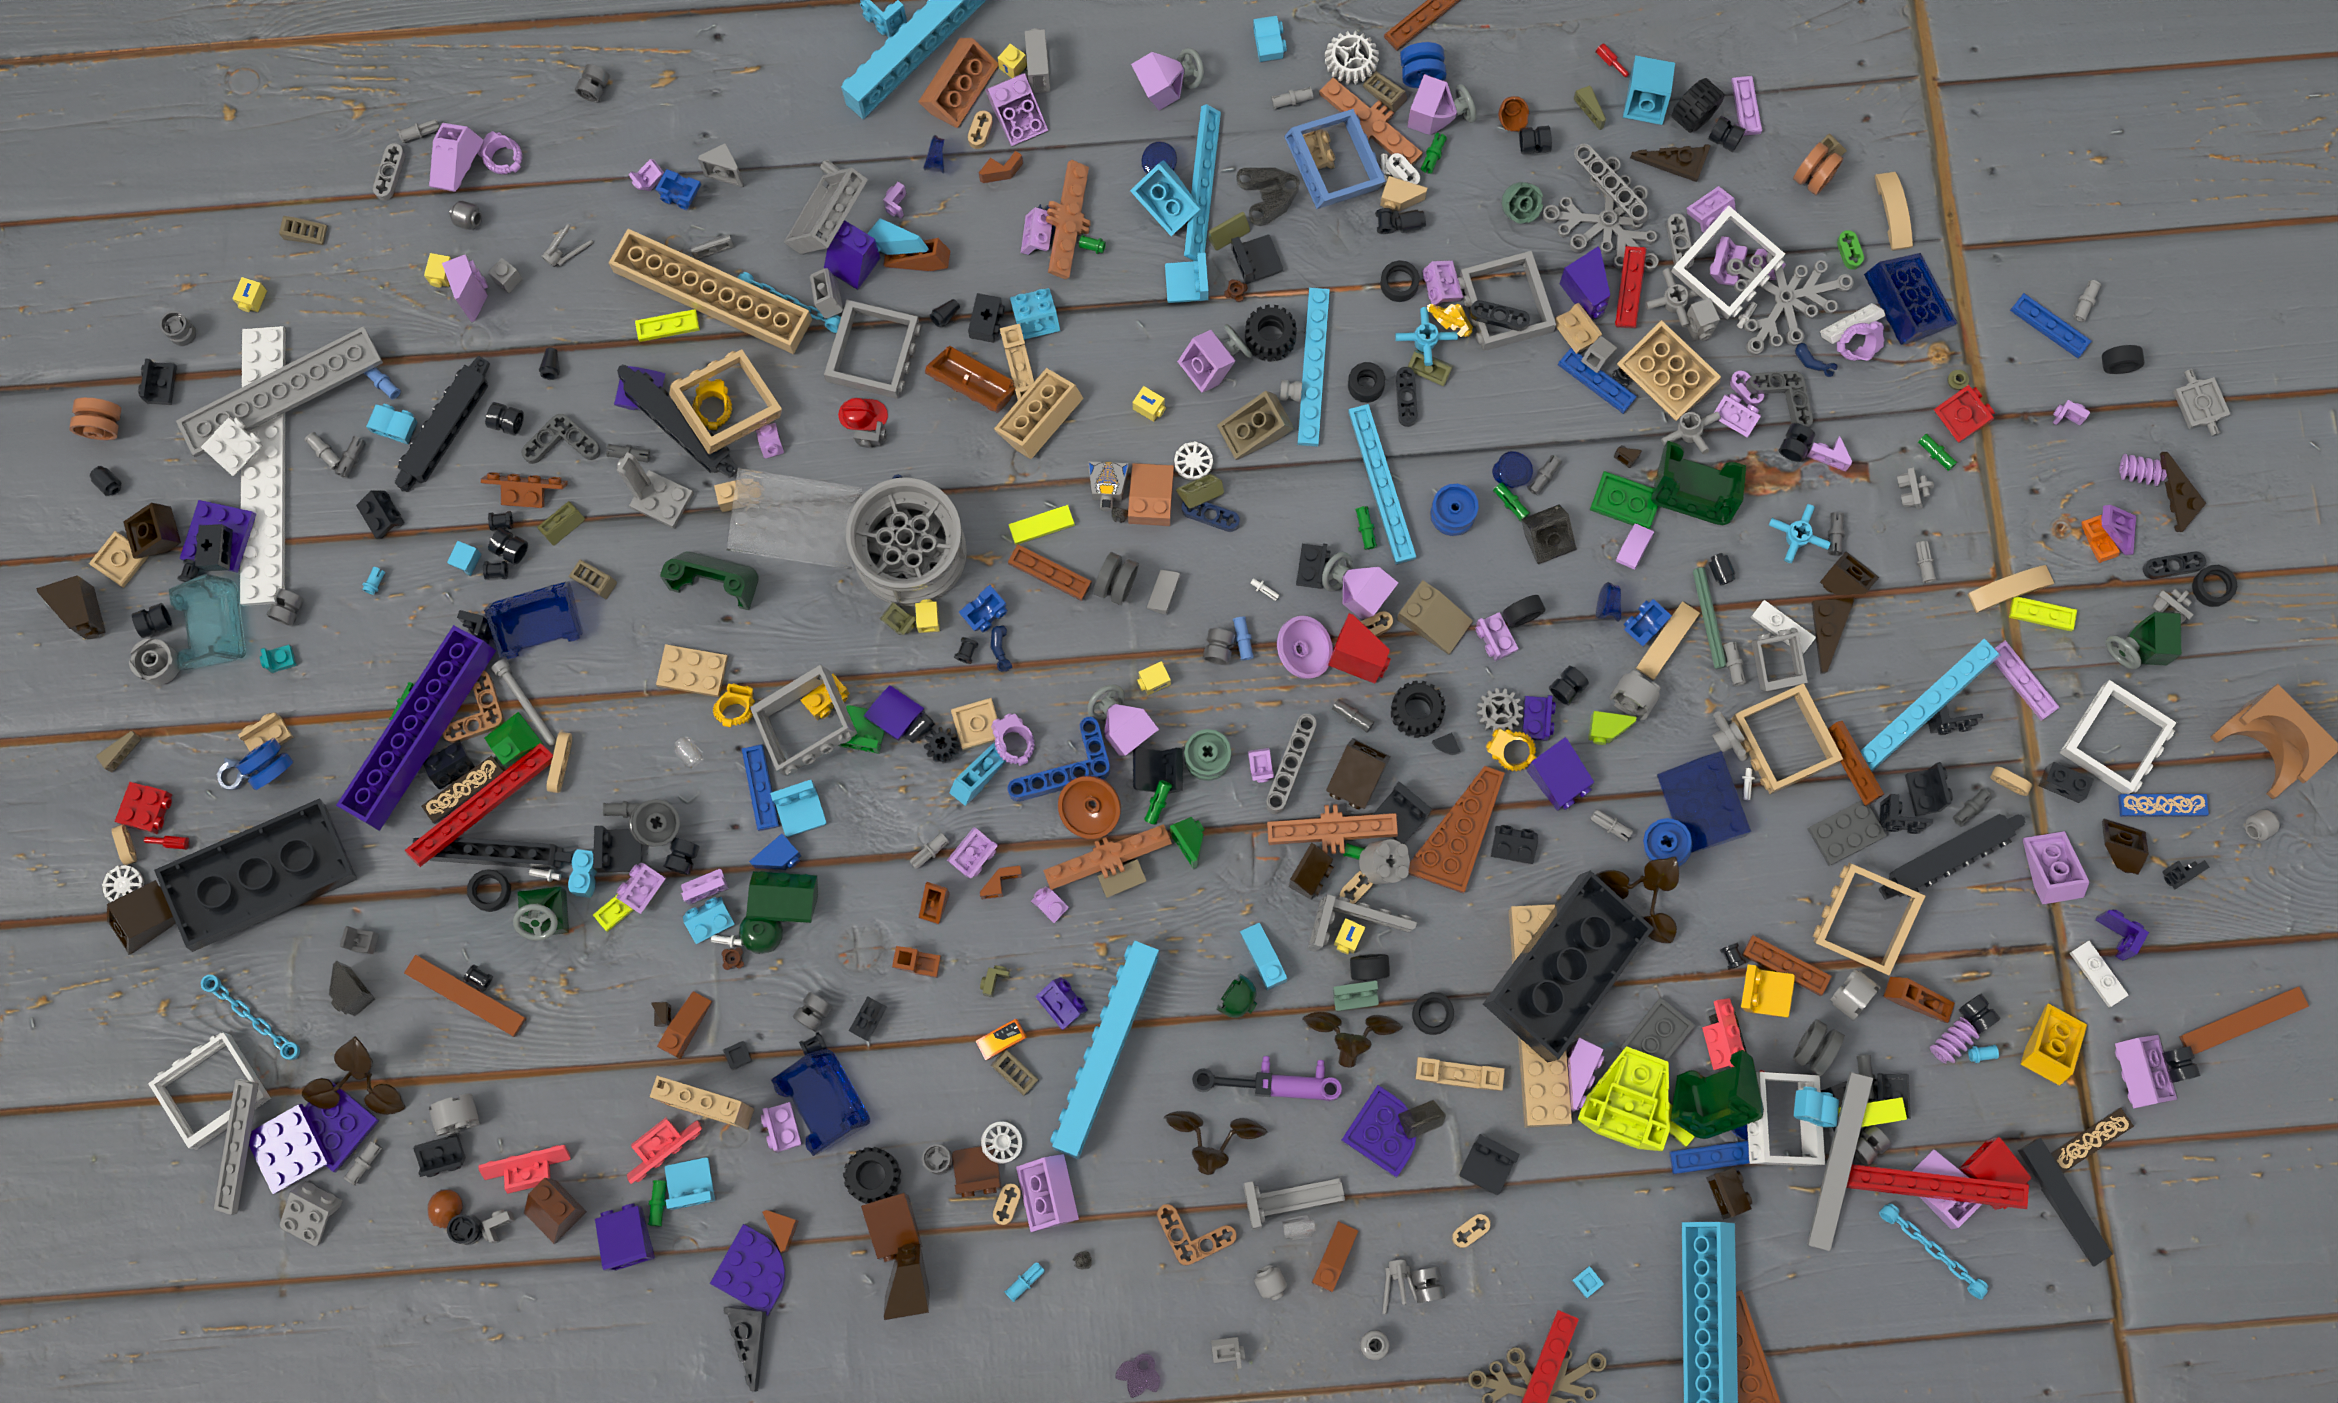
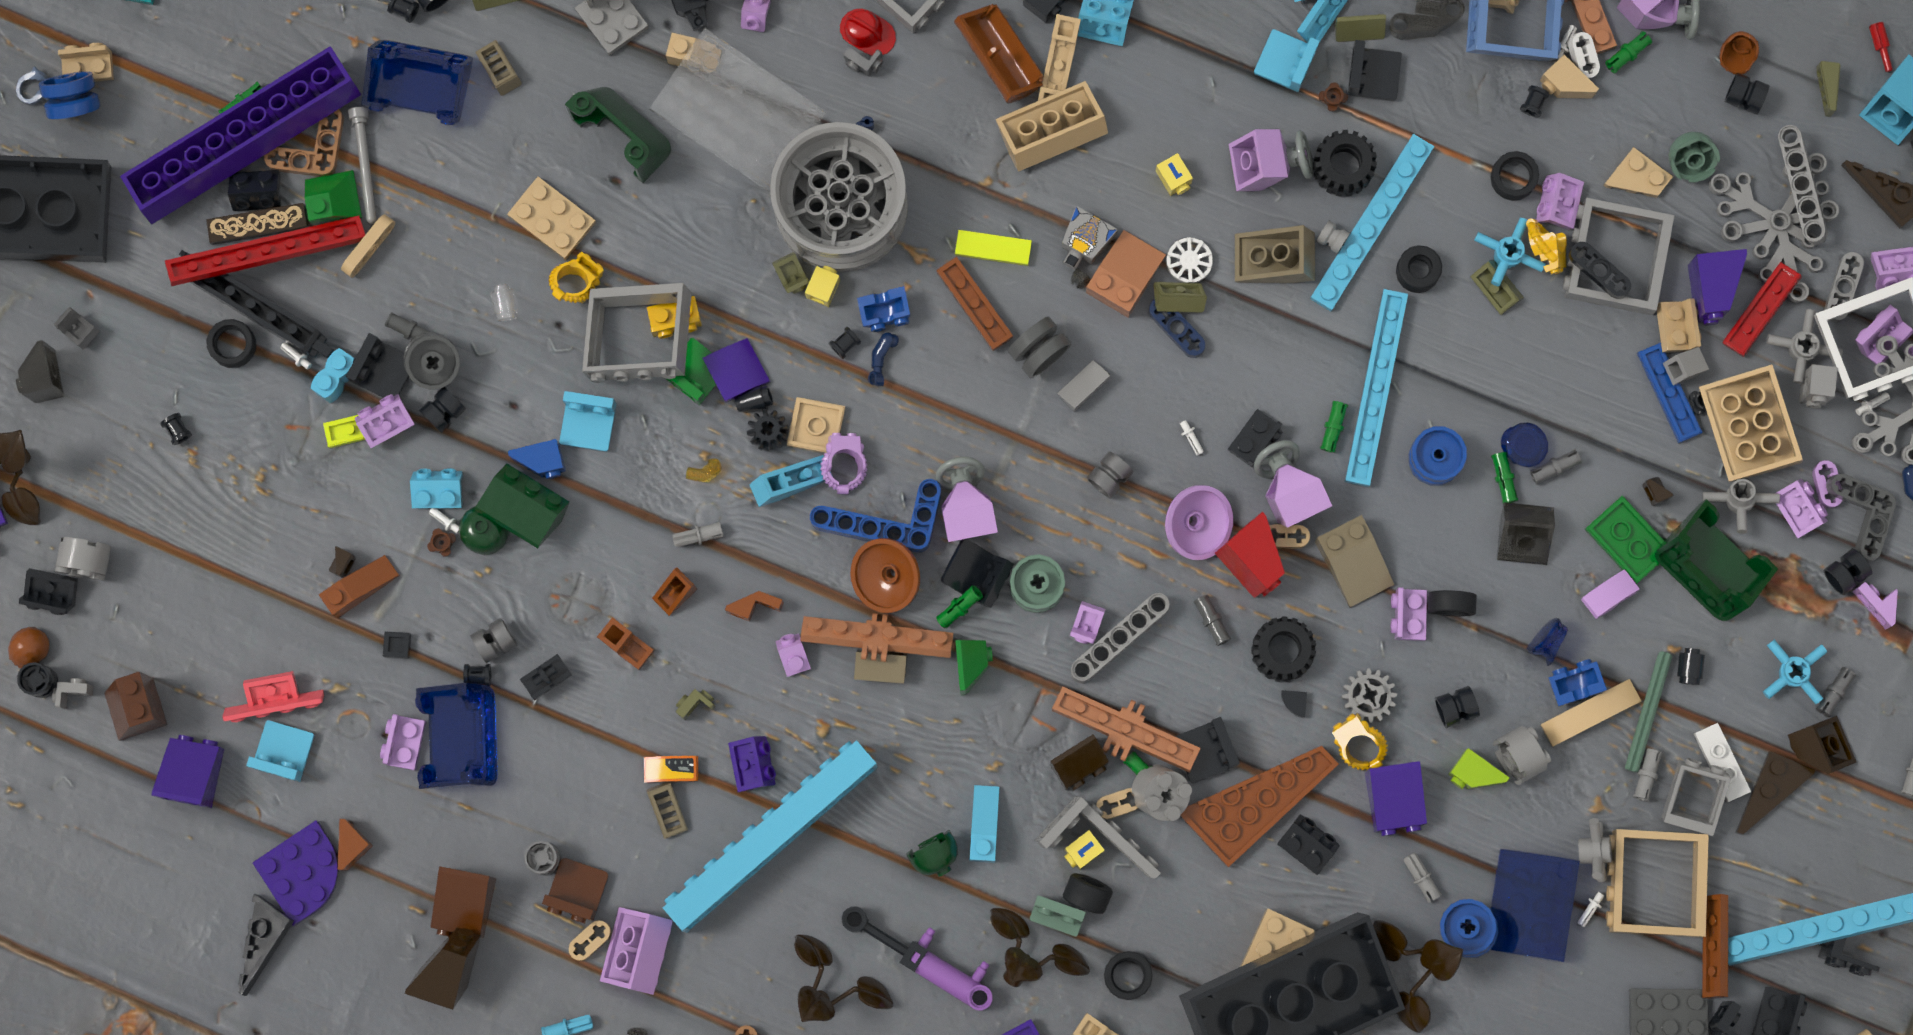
camera: 30 degrees right, 5 degrees up
dark orange tile [404,955,526,1037] -> none
black bracket [457,610,495,645] -> none
coral bracket [478,1145,571,1194] -> none
piece [513,886,569,941] -> none
green pin [648,1180,667,1227] -> none
tan window [650,1076,754,1130] -> none
lavender bracket [681,869,729,905] -> none
blue tile [742,744,780,831] -> none
black tyre [843,1147,901,1204] -> none
lavender bracket [947,827,998,878] -> none
white wheel [981,1122,1022,1164] -> none
light yellow brick [1137,661,1171,695] -> none
medium blue pin [1233,616,1254,661] -> none
dark brown slope [1326,738,1391,809] -> none
black brick [1395,209,1426,233] -> none
black beam [1396,367,1418,427] -> none
dark purple bracket [1522,695,1556,741] -> none
none -> clear yellow arm [686,458,722,483]
none -> tan wing [1604,147,1673,198]

